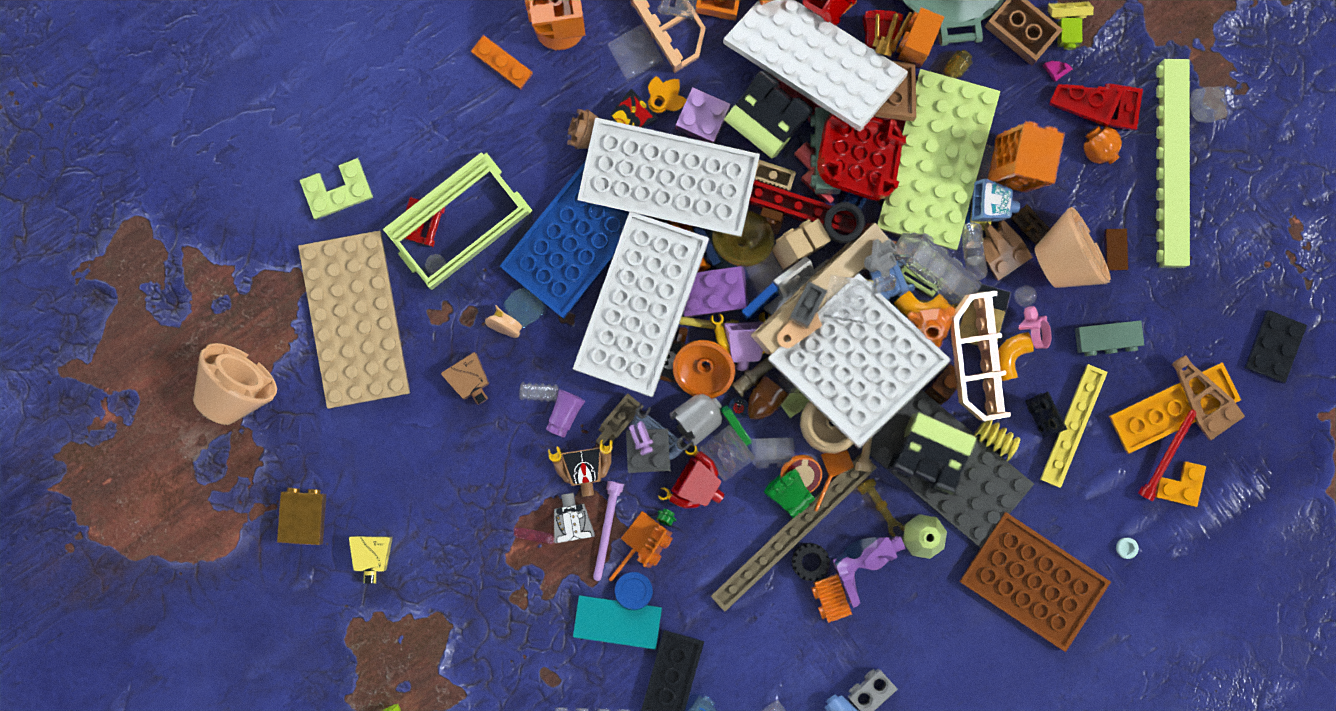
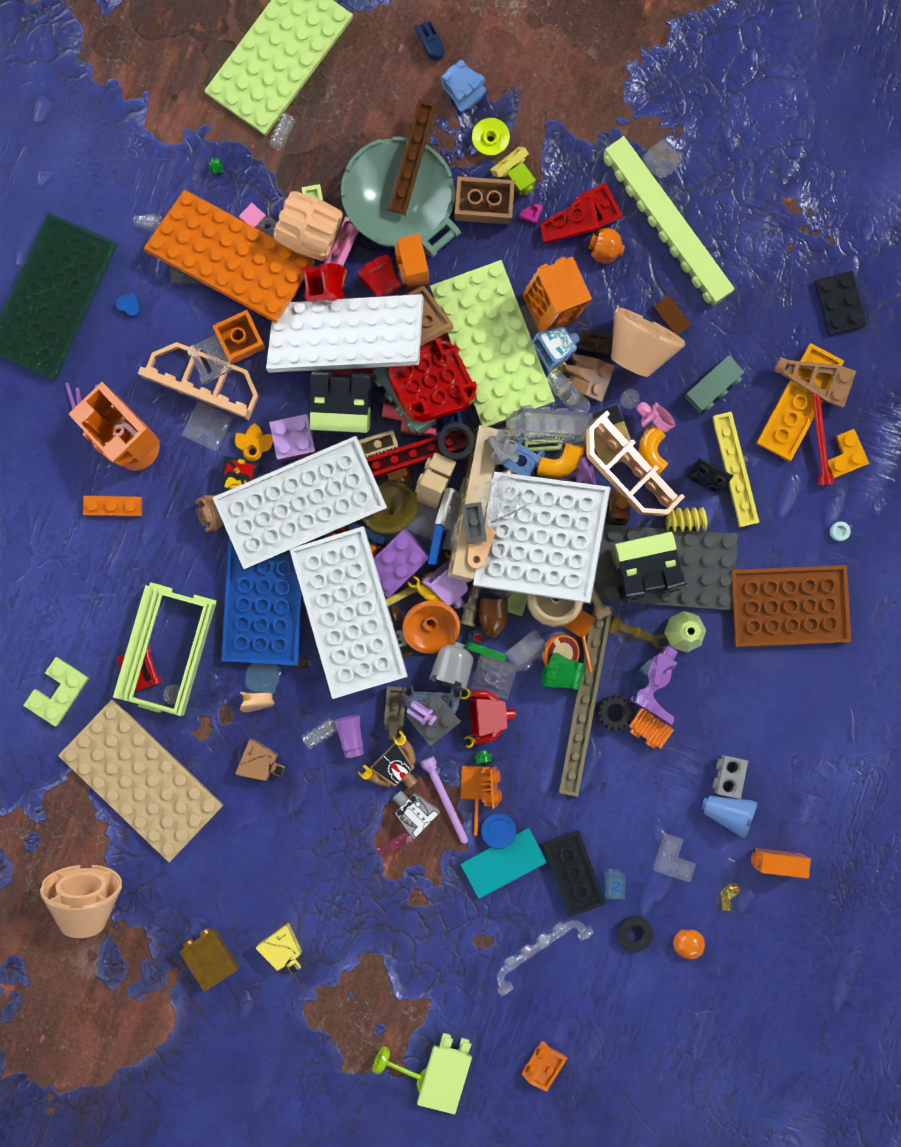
camera: 35 degrees left, 0 degrees up
clear tile [872,274,897,294] -> none
pearl gold plant [873,12,913,56] -> none
orange rock [907,306,955,347] -> none
clear yellow brick [943,49,973,79] -> none

